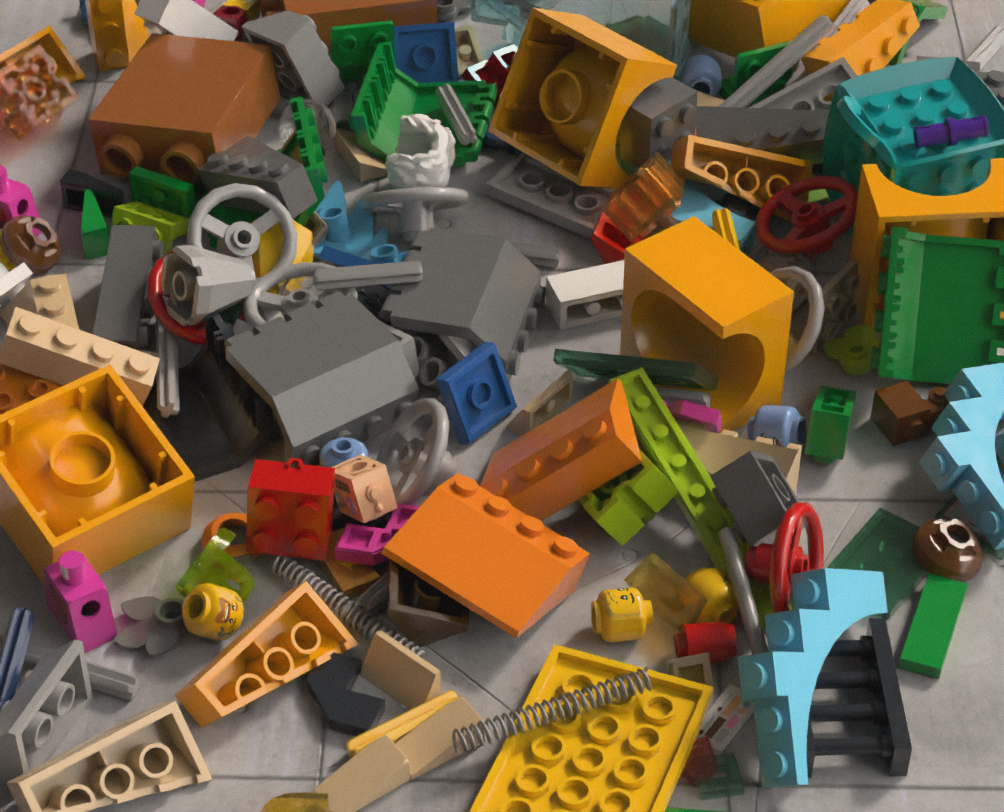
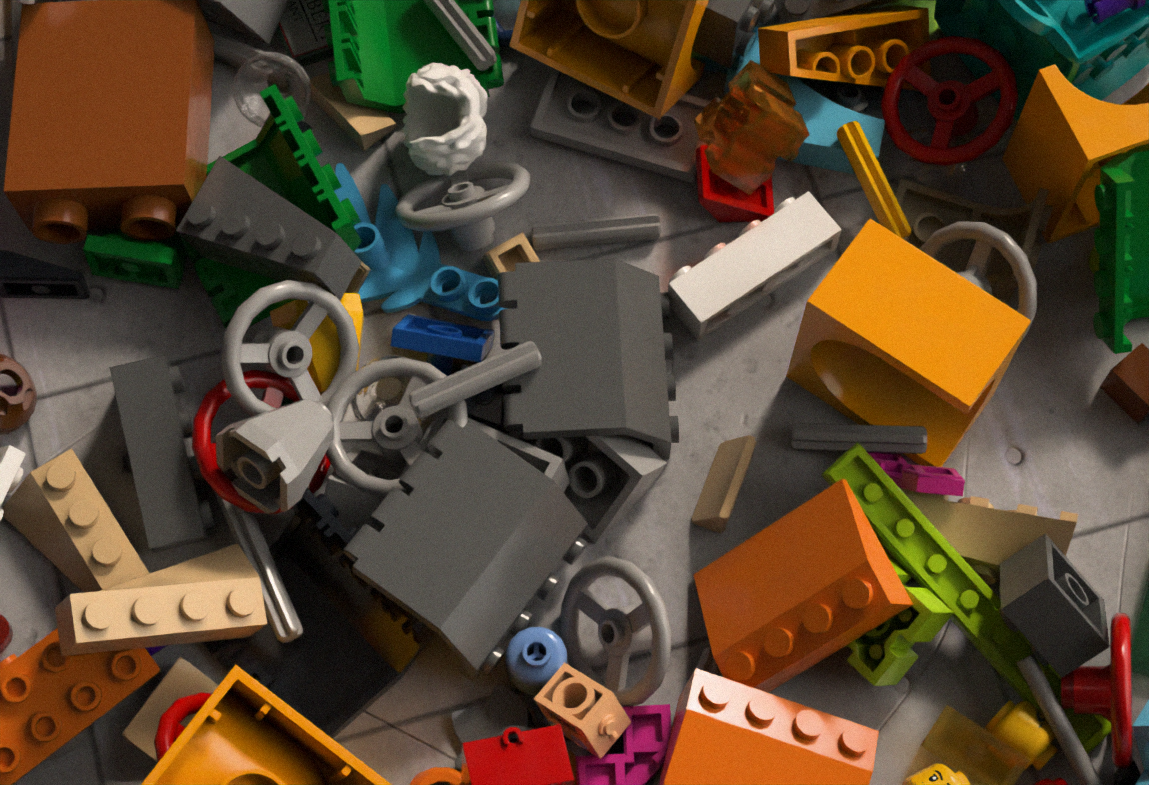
camera: 20 degrees left, 25 degrees up
green slope [81,189,109,260] -> none
lime bracket [110,201,189,256] -> none
blue tile [436,342,517,445] -> none
clear green tile [553,349,719,391] -> none
medium blue head [747,405,807,447] -> none
green slope [805,385,857,463] -> none
lime plate [823,324,880,375] -> none

